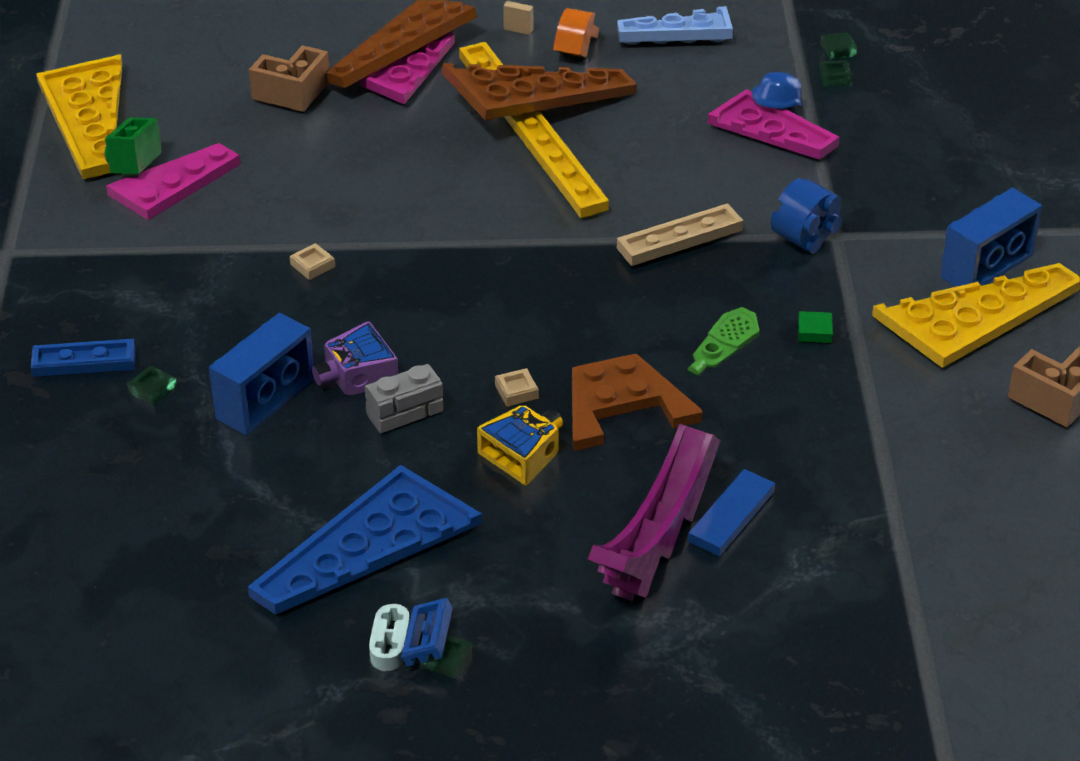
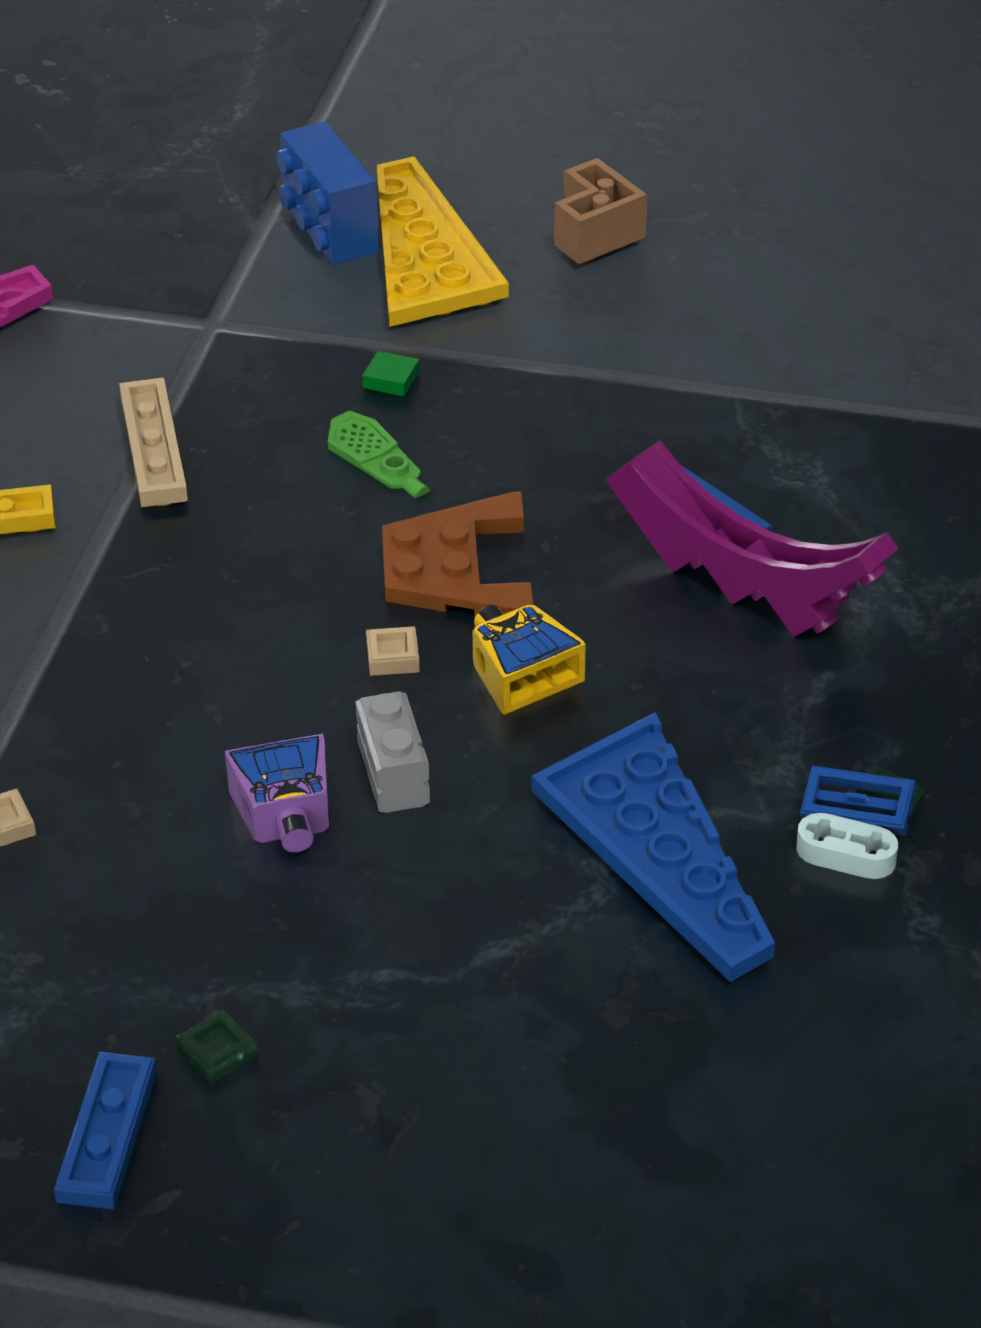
camera: 75 degrees left, 0 degrees up
blue brick [209,312,315,436] -> none
blue brick [771,178,843,254] -> none

